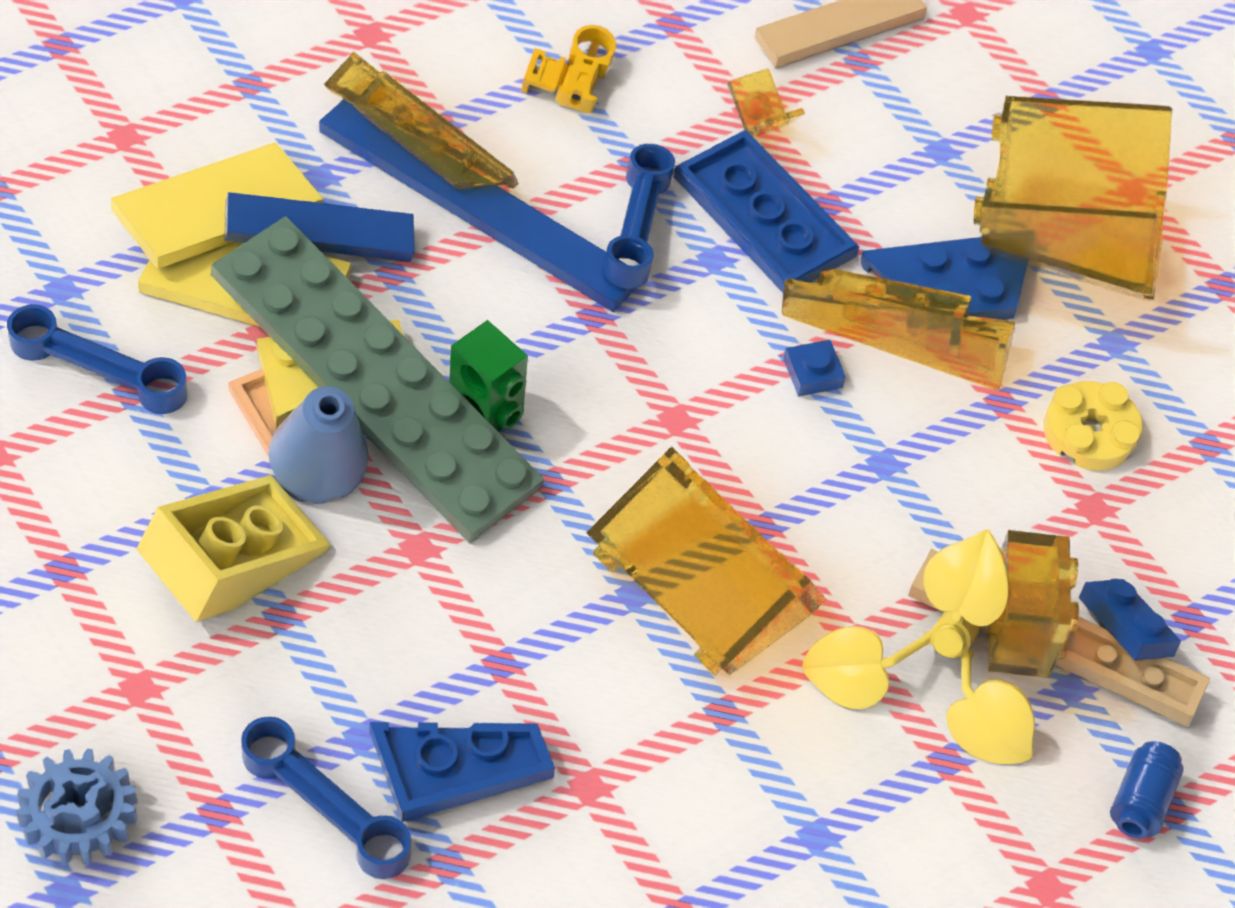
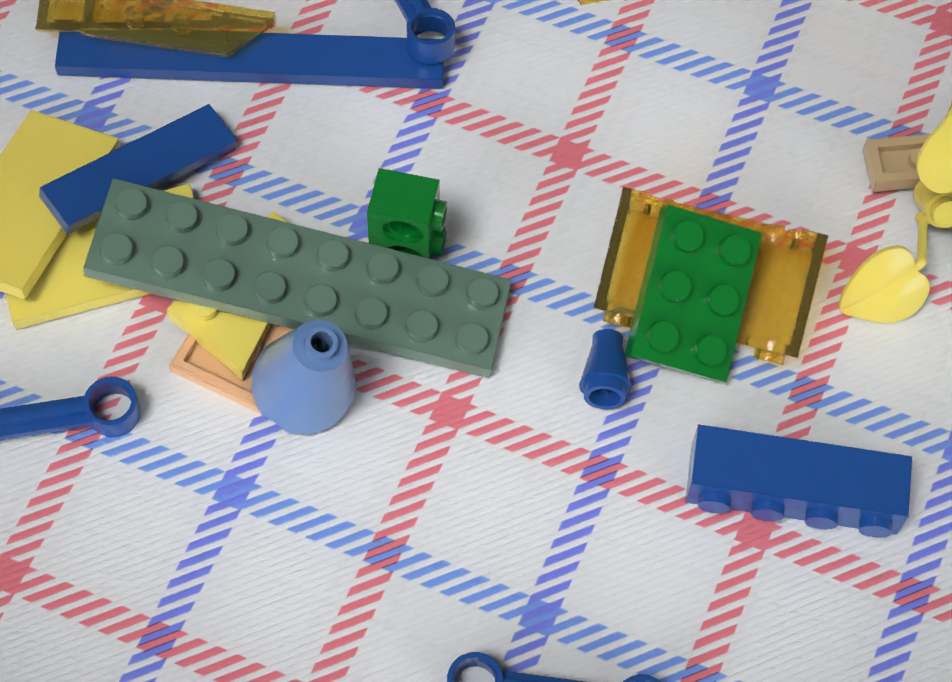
camera: 30 degrees left, 10 degrees up
light yellow slope [136,475,331,622] -> none
blue wing [370,722,555,822] -> none
blue plate [783,339,846,397] -> none
none -> blue cone [579,329,631,409]
none -> green plate [624,204,762,383]
none -> blue brick [685,424,912,538]

